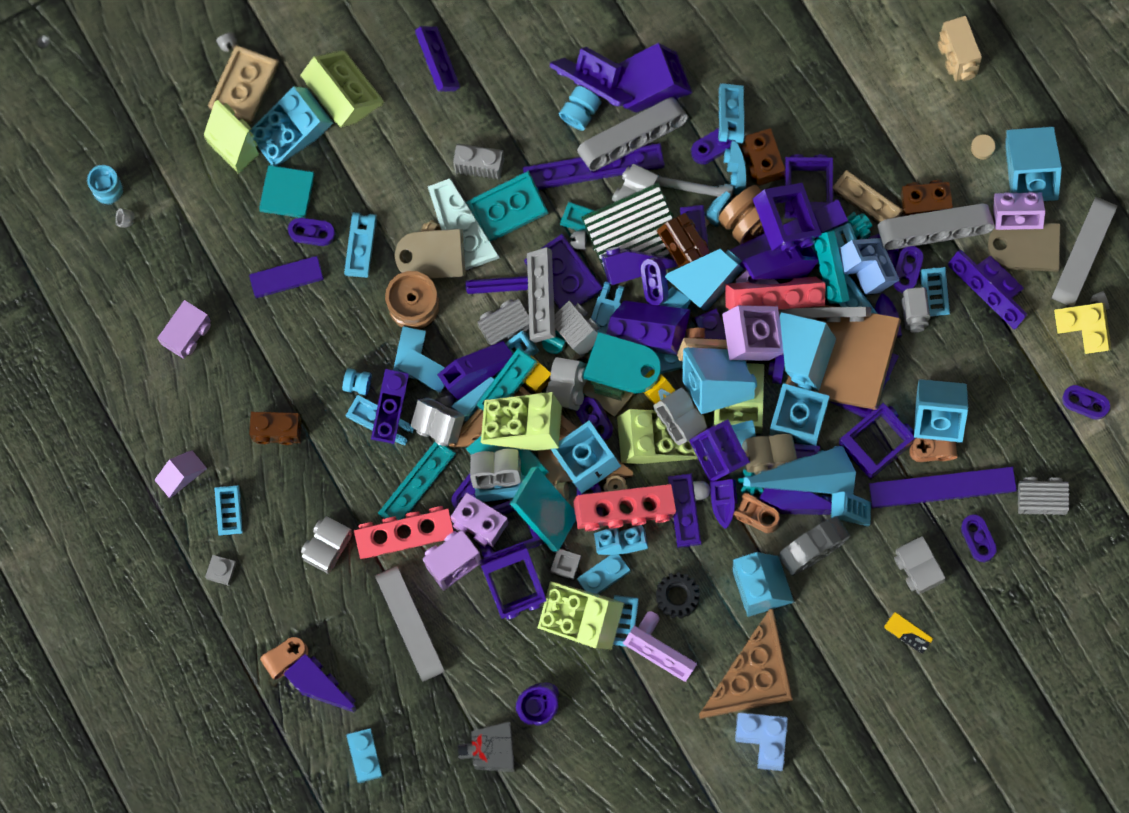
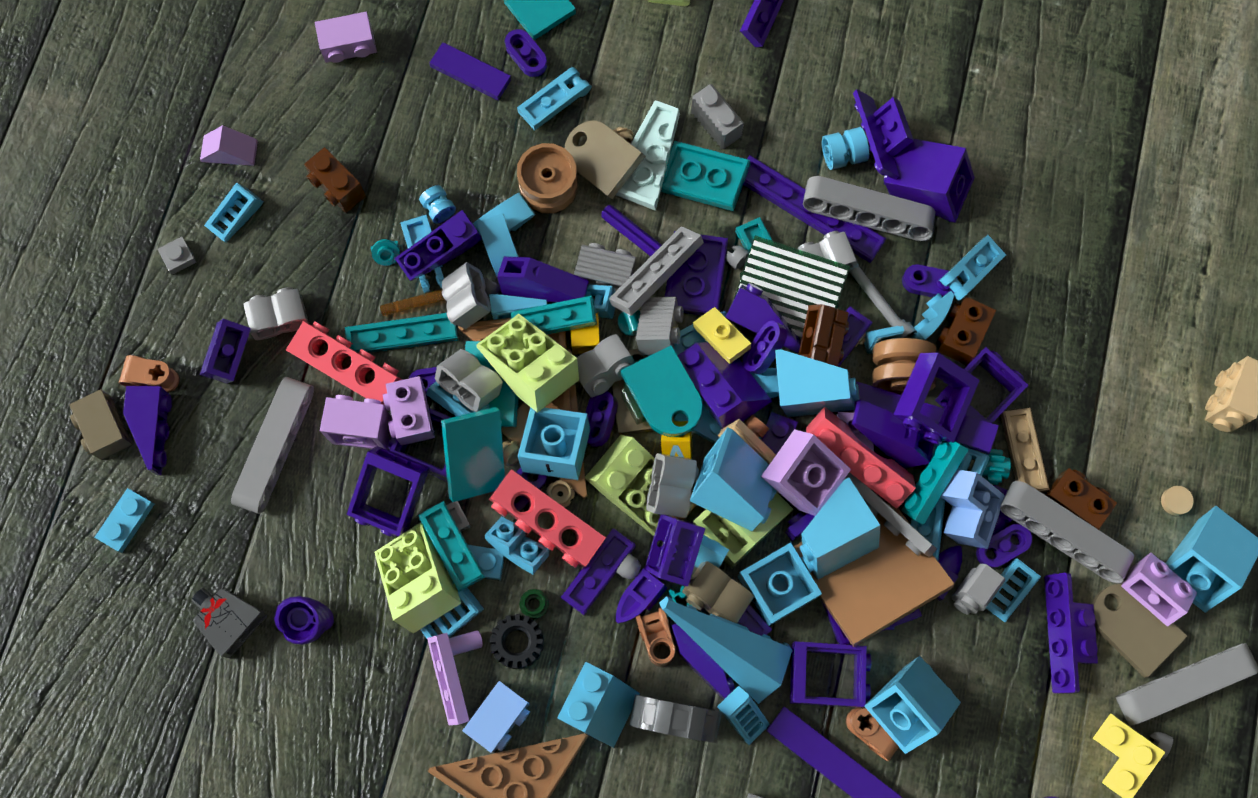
camera: 35 degrees right, 0 degrees up
none -> dark tan piece [69,389,133,460]
none -> dark purple brick [200,319,251,384]
none -> teal plate [371,239,400,266]
none -> clear orange piece [380,289,445,316]
none -> teal tile [418,501,485,592]
none -> light blue piece [462,681,530,753]
none -> dark green plate [520,589,549,619]
none -> light yellow plate [693,307,751,364]

